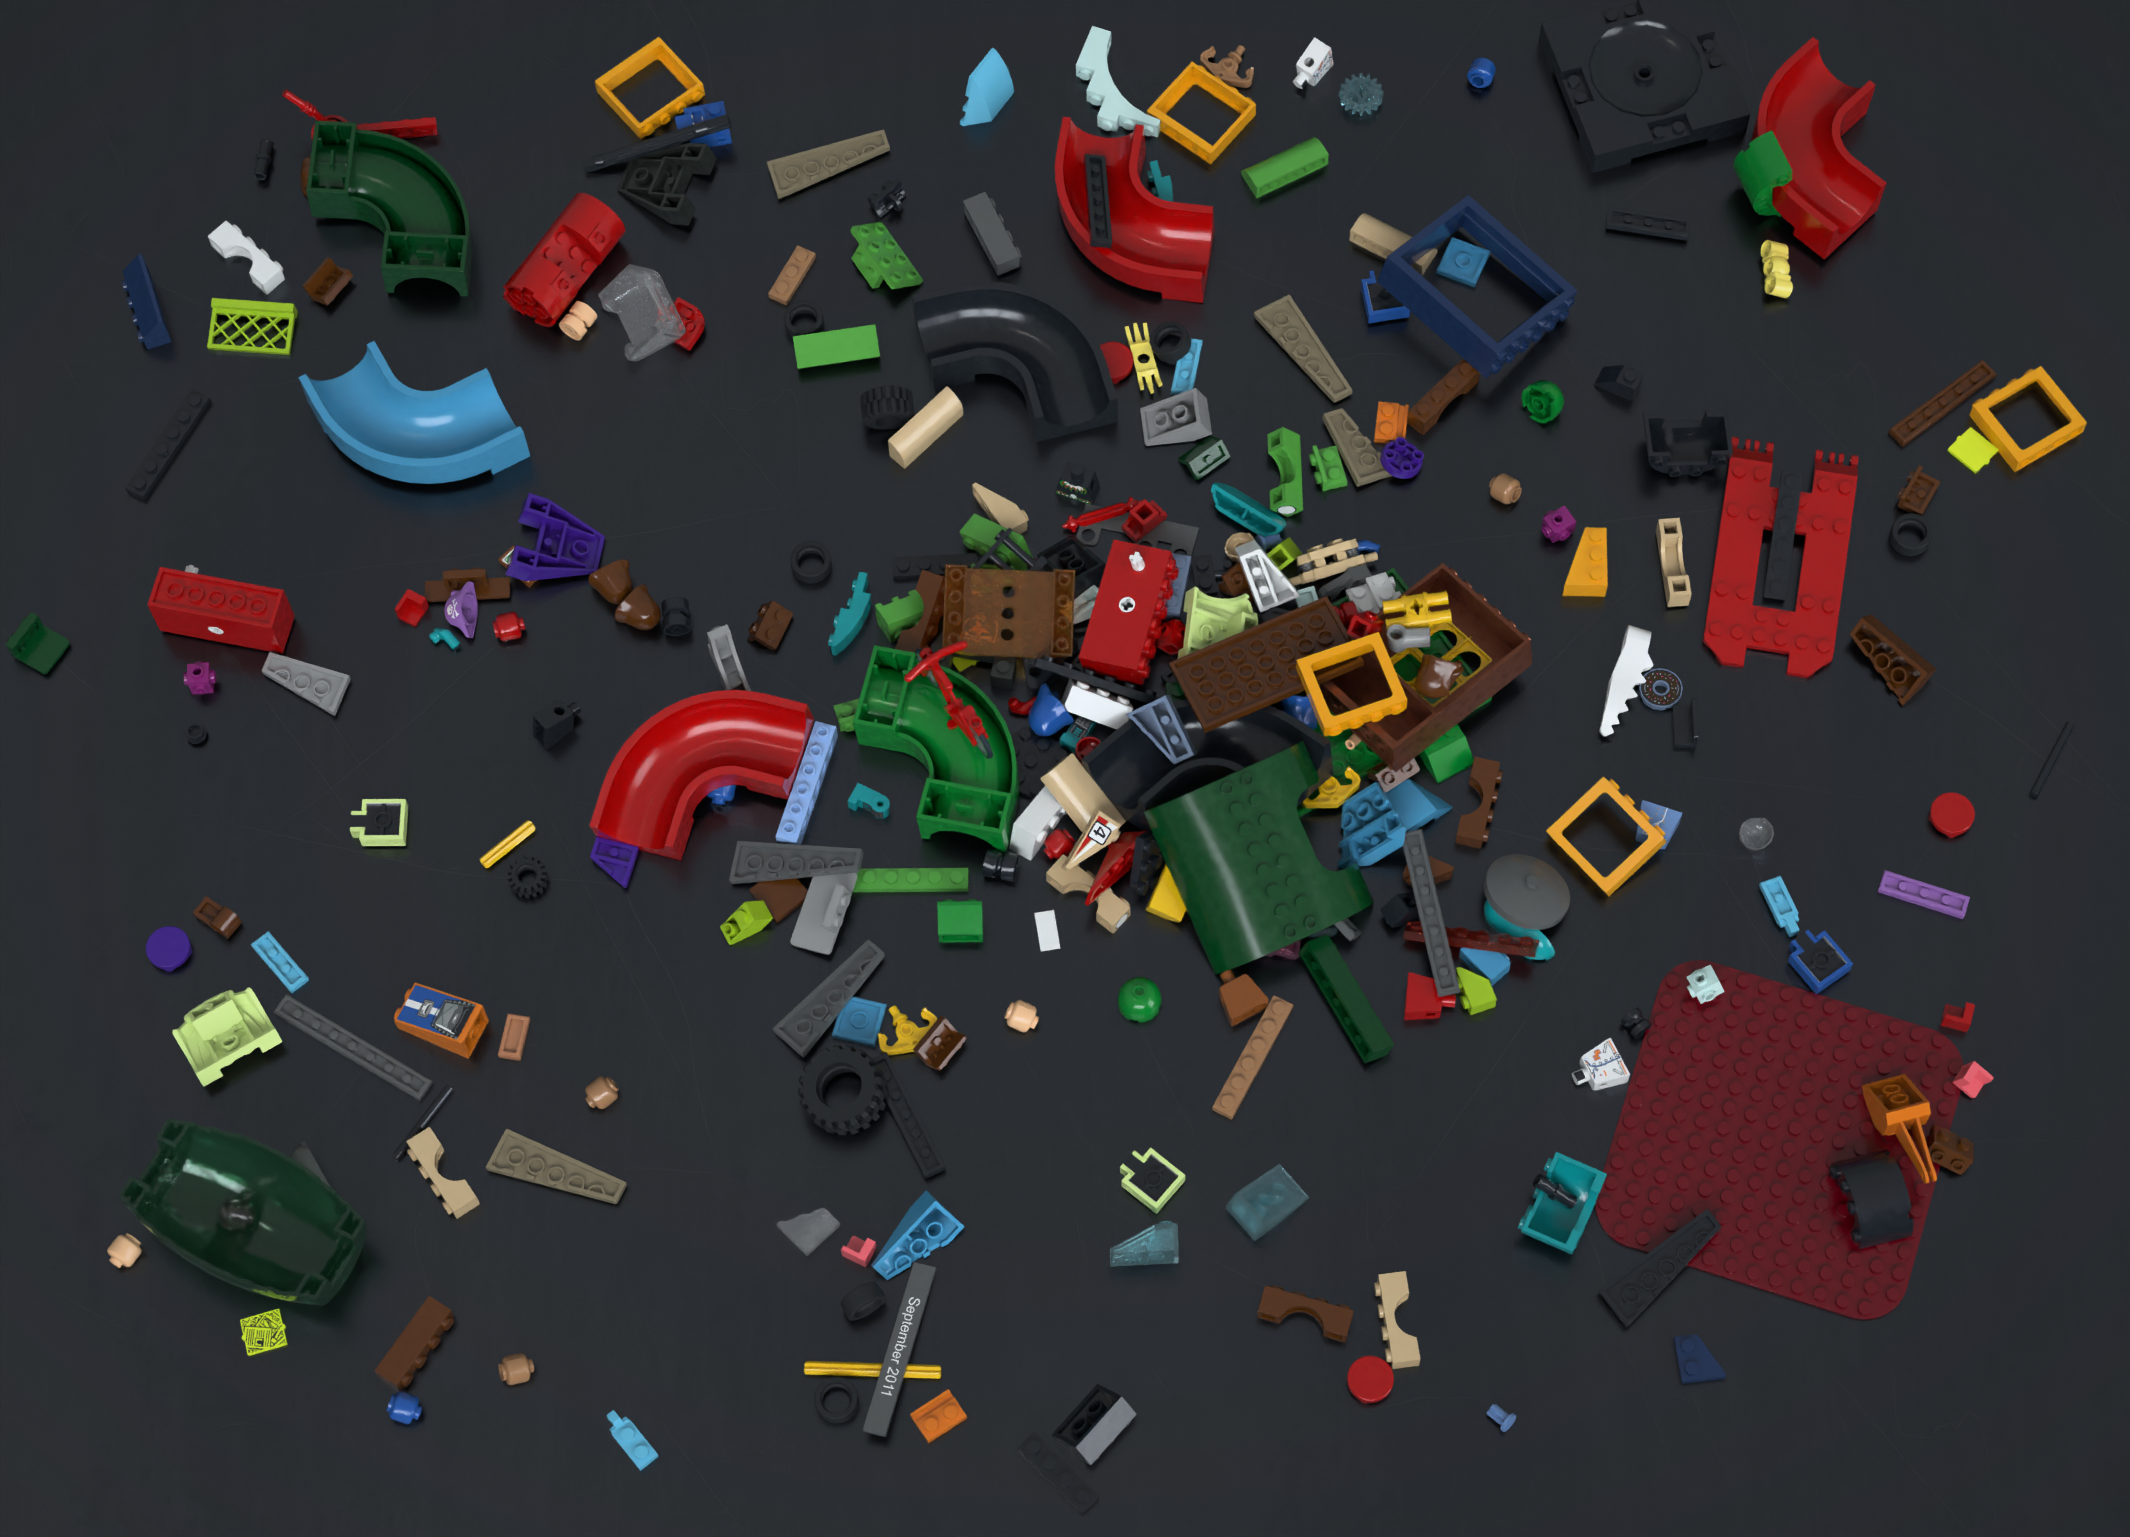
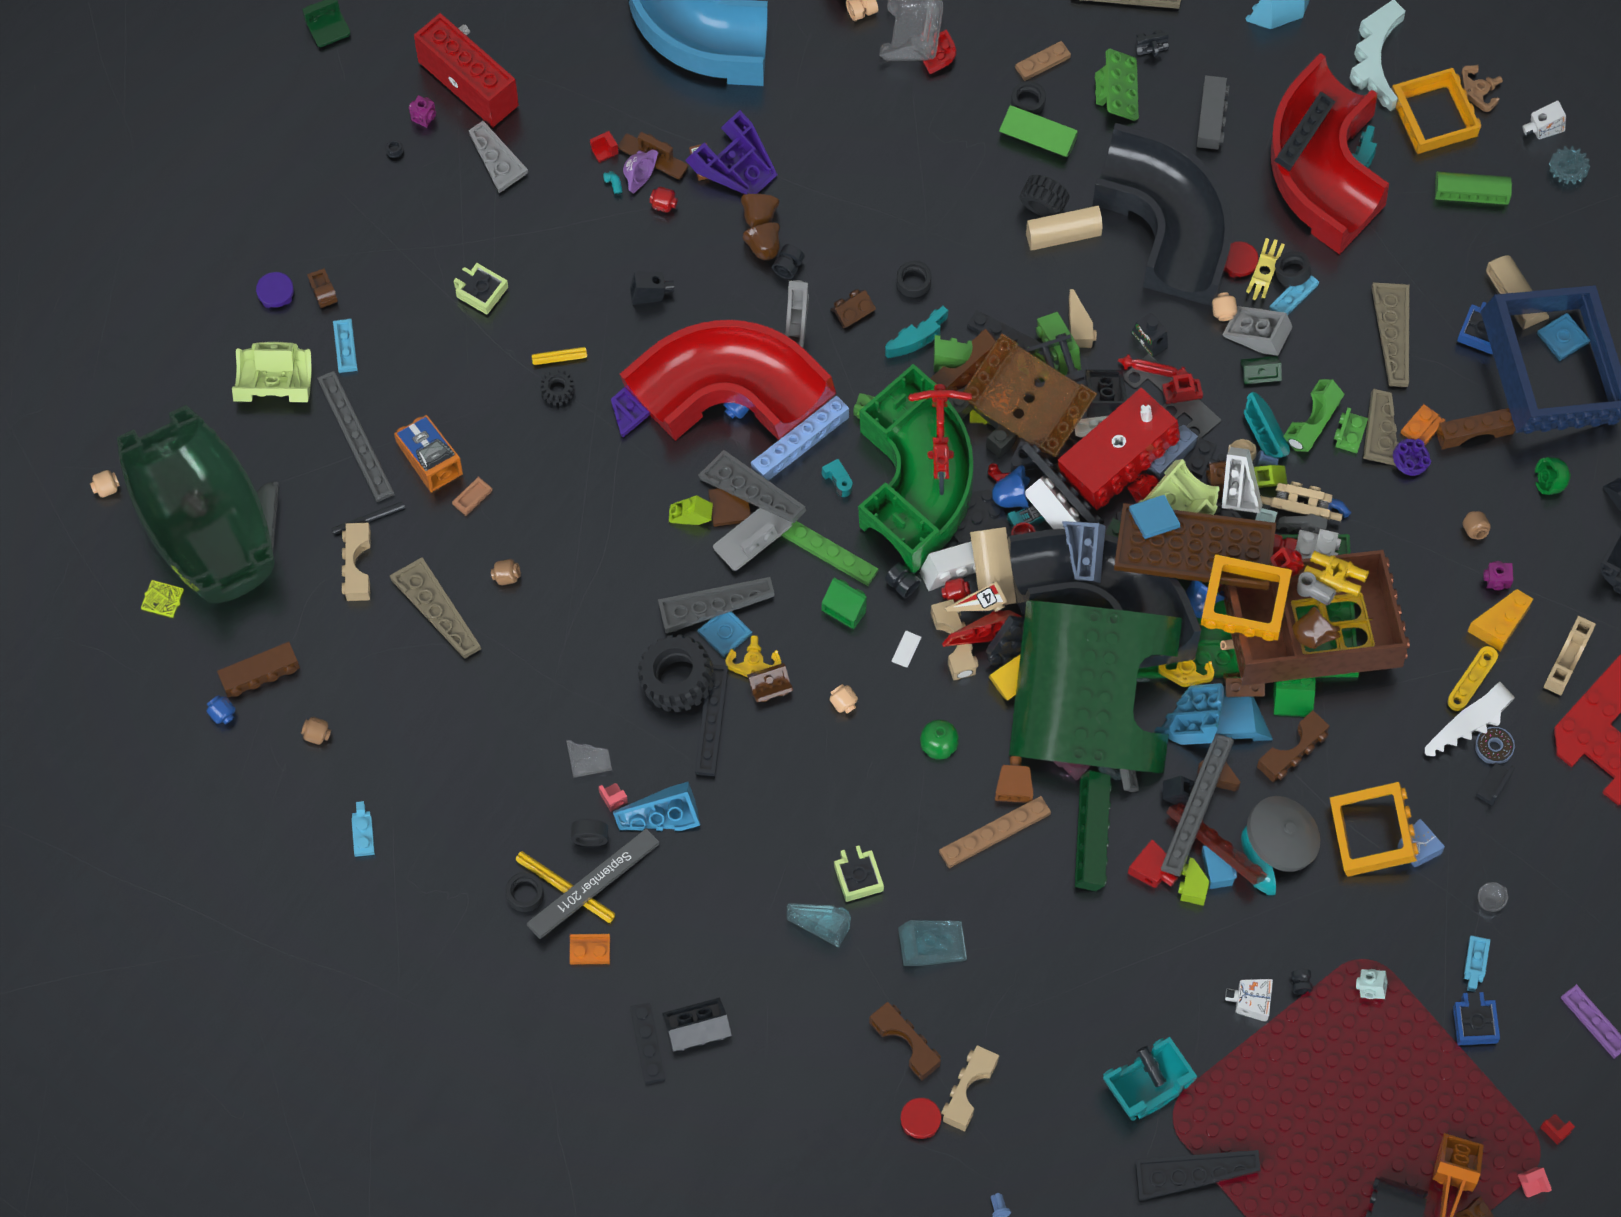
camera: 30 degrees right, 0 degrees up
none -> dark azure tile [1129,495,1180,539]
none -> light nougat head [1212,292,1237,321]
none -> yellow plate [1447,646,1498,711]

